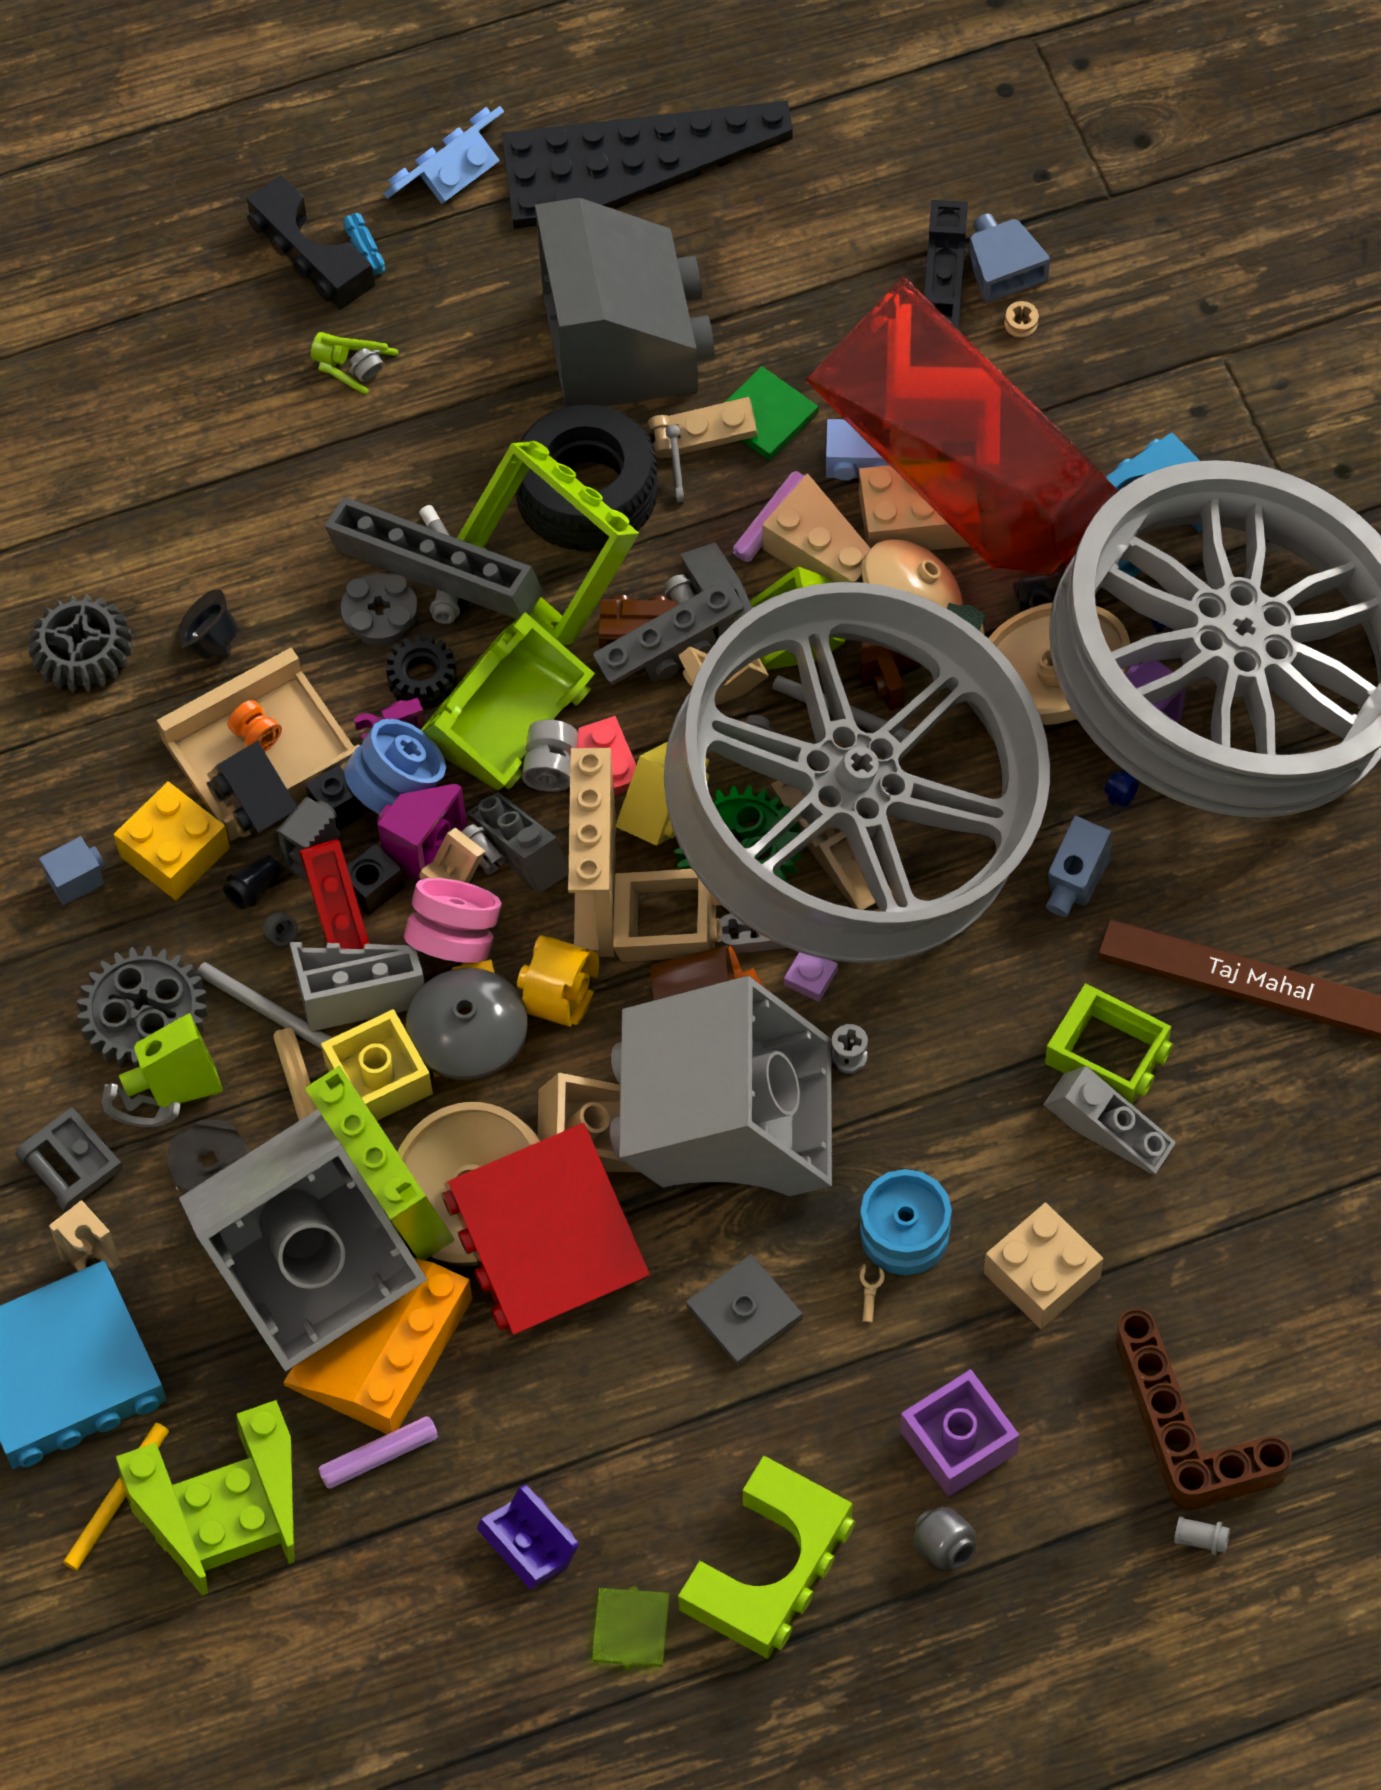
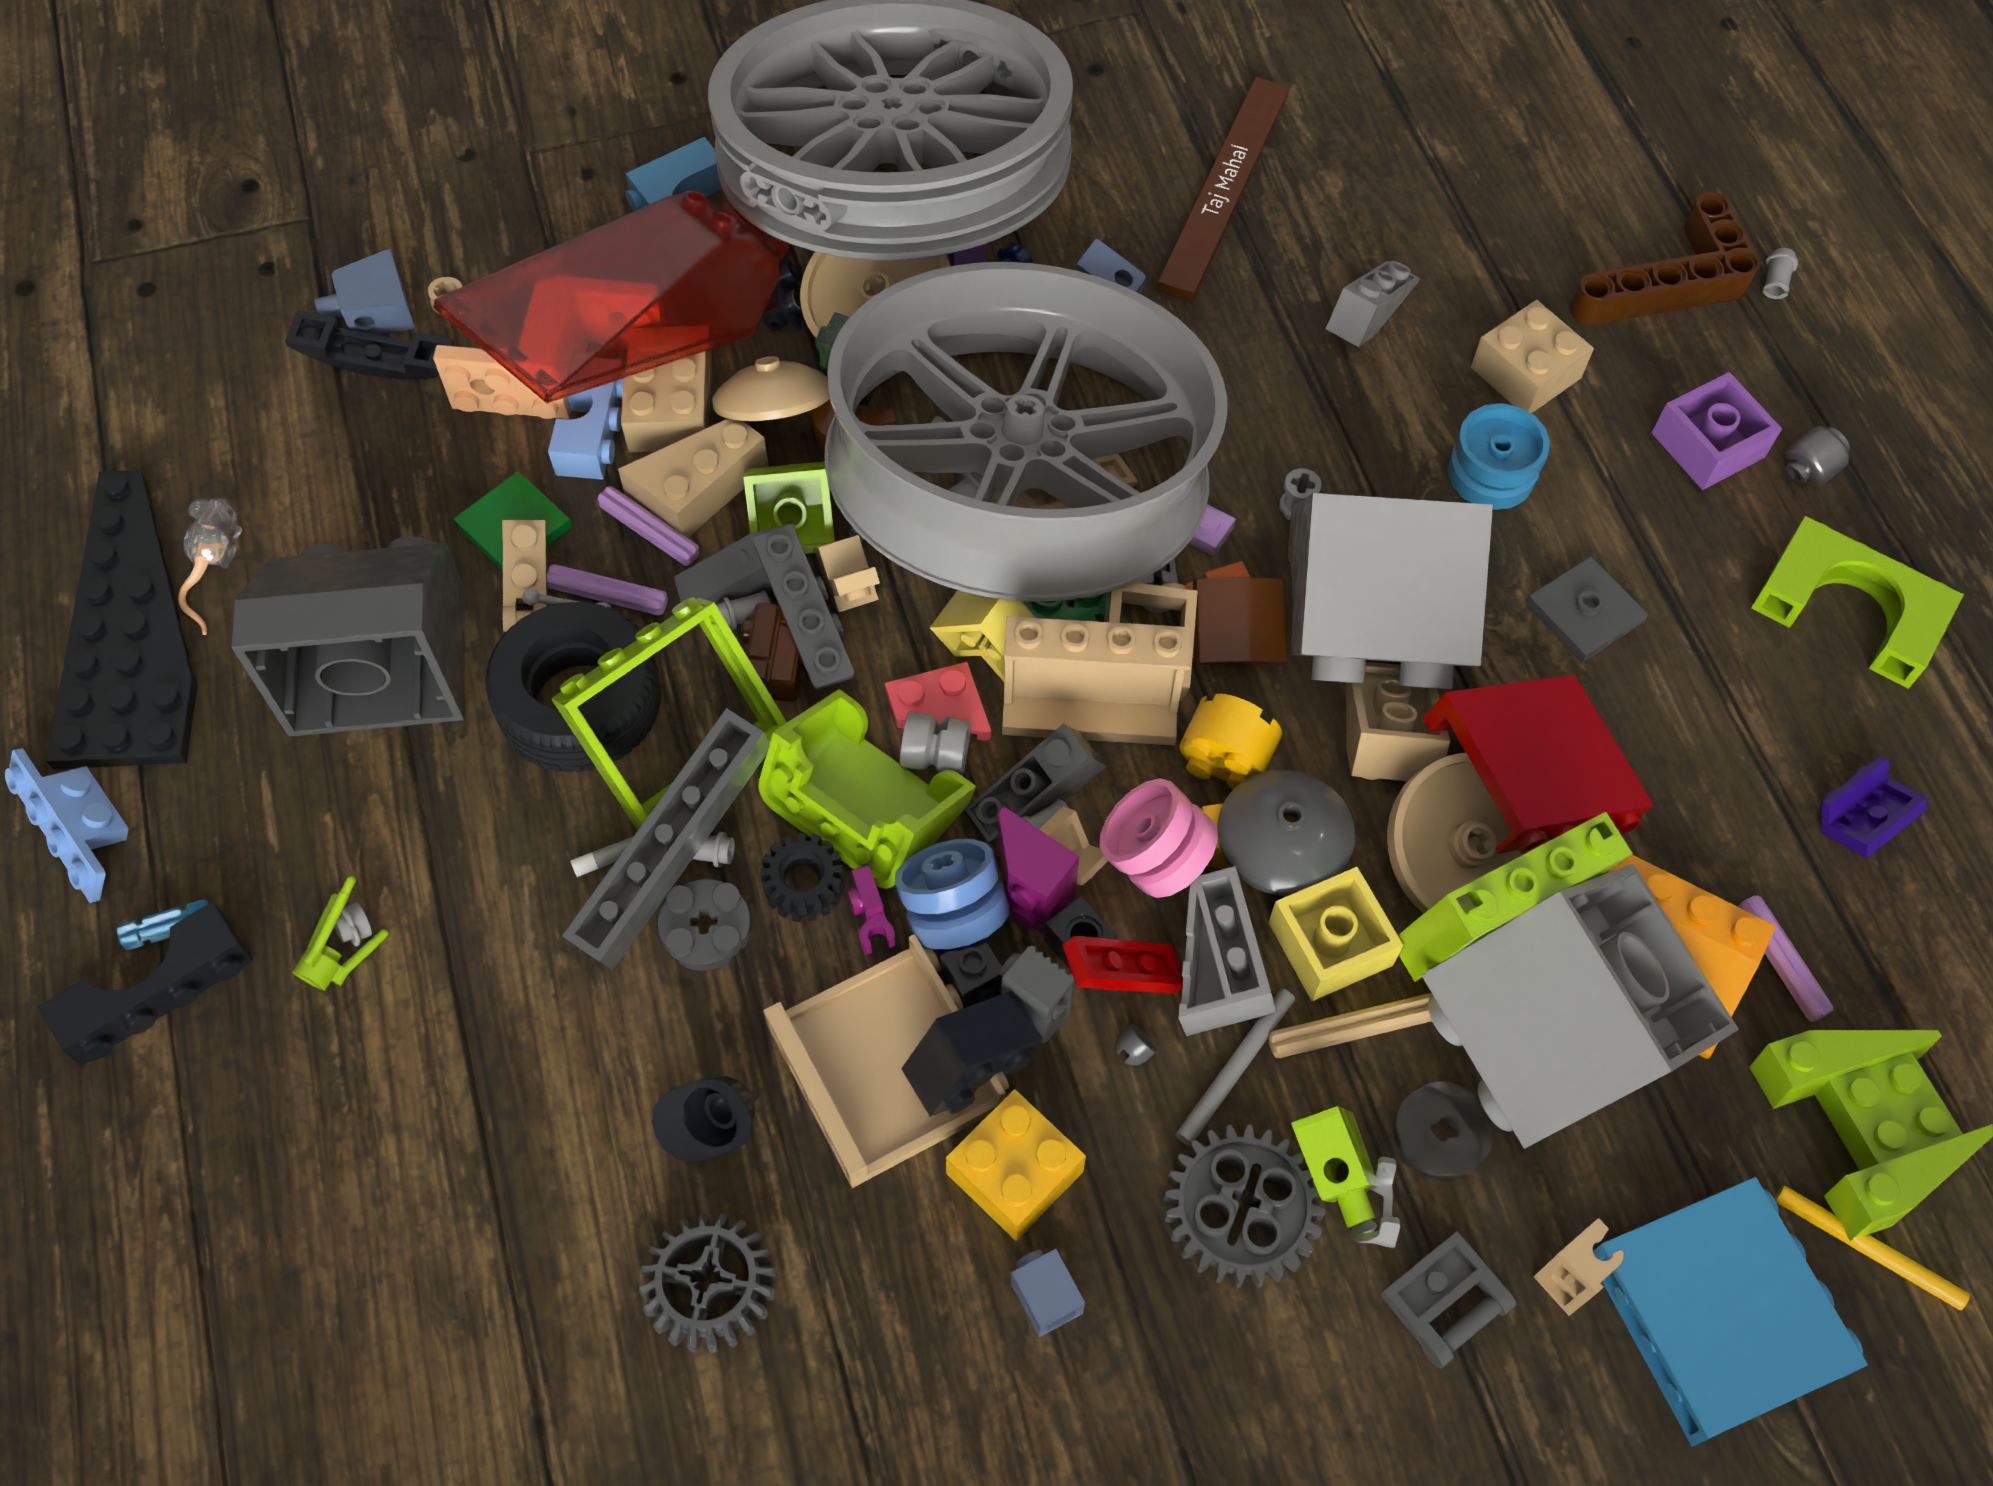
camera: 90 degrees left, 0 degrees up
black cone [223,854,281,909] -> none
orange wheel [227,700,282,752] -> none
clear neon green piece [592,1586,669,1669] -> none
tan hand [858,1264,885,1323] -> none
lime window [1045,983,1173,1105] -> none
none -> clear animal [178,497,242,635]
none -> lavender axle [546,564,668,615]

